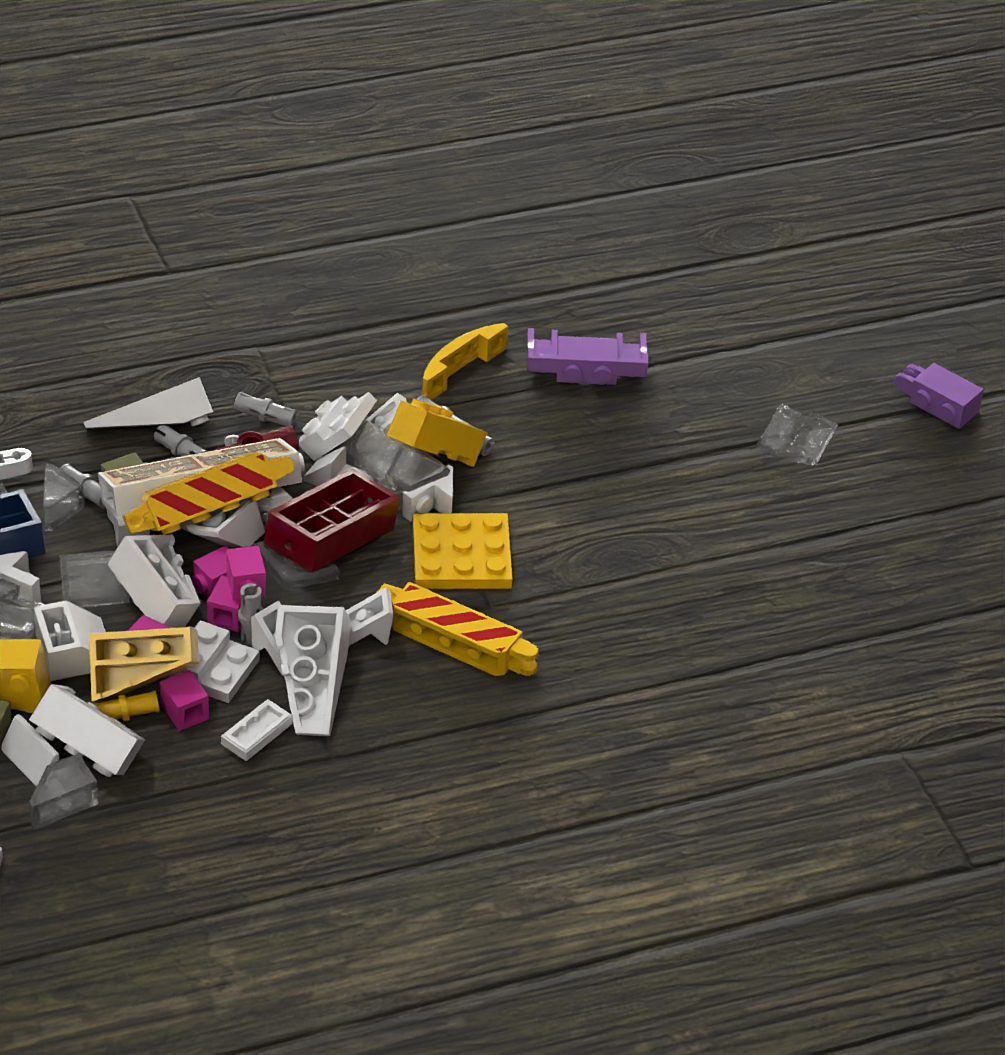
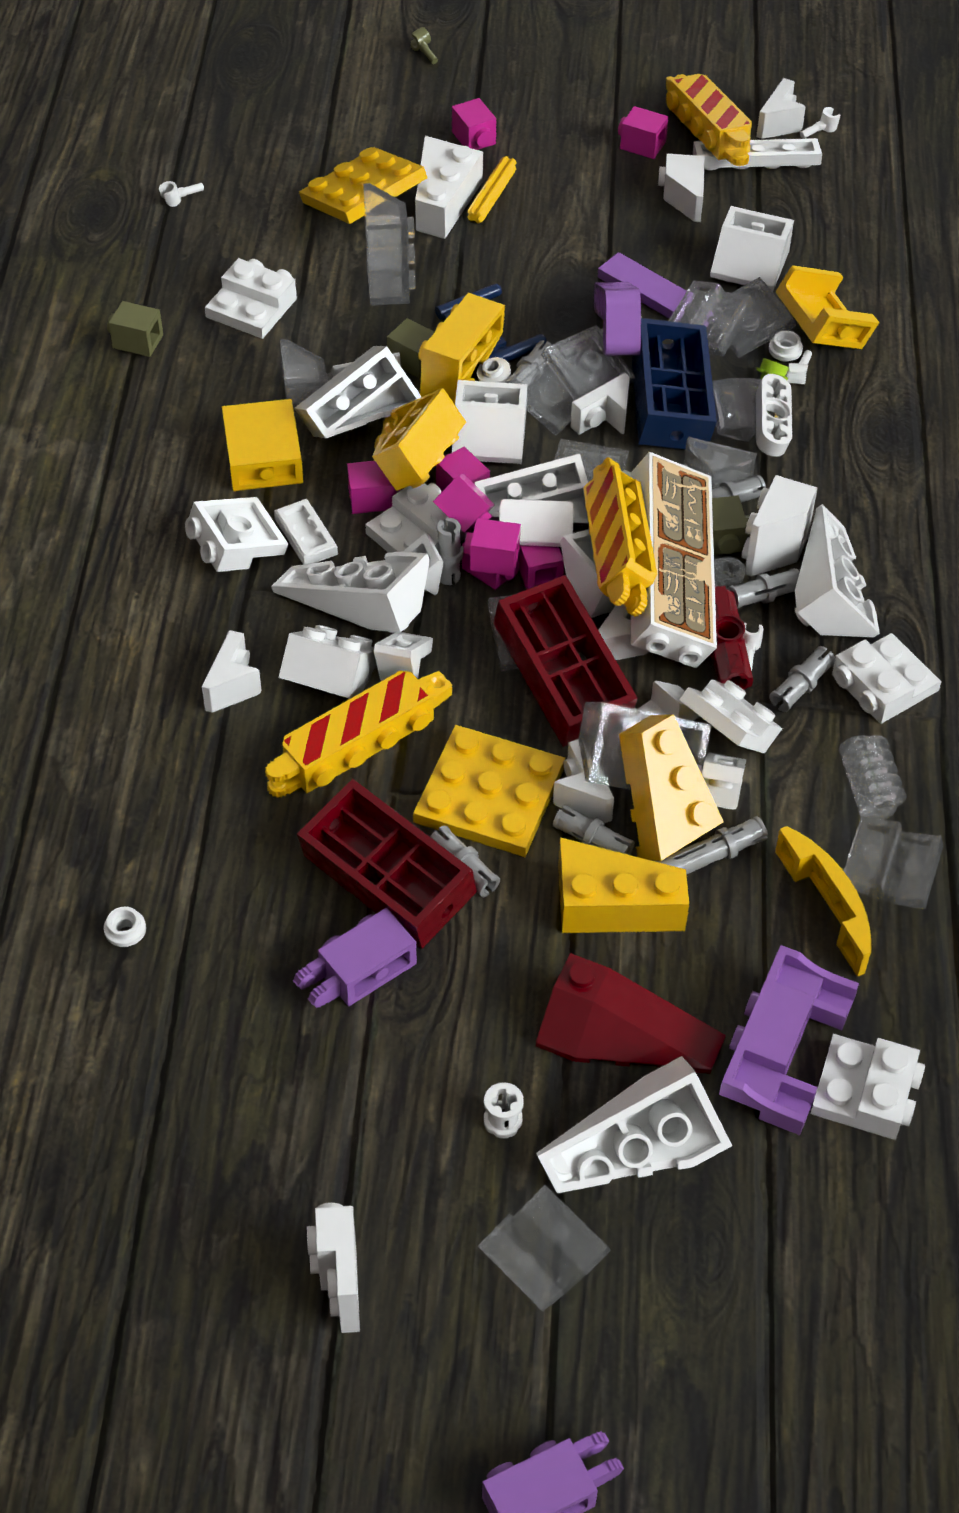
camera: 115 degrees right, 10 degrees up
none -> white plate [104,907,146,947]
none -> olive brick [107,301,163,357]
none -> white plate [185,497,288,572]
none -> white slope [202,630,262,712]
none -> yellow panel [222,399,303,491]
none -> white slope [279,625,377,699]
none -> medium lavender hinge [293,908,417,1008]
none -> dark red brick [297,779,477,949]
none -> white plate [307,1203,360,1333]
none -> light grey pin [430,825,500,897]
none -> dark pink brick [433,474,495,533]
none -> white bush [484,1083,524,1138]
none -> white slope [499,499,574,547]
none -> dark red wedge [536,953,726,1074]
none -> white wedge [536,1056,732,1193]
none -> light grey pin [553,804,635,855]
none -> yellow wedge [558,837,689,933]
none -> white slope [741,475,818,576]
none -> white plate [810,1034,925,1140]
none -> white plate [832,633,941,724]
none -> clear piece [839,735,907,822]
none -> clear slope [844,817,943,909]

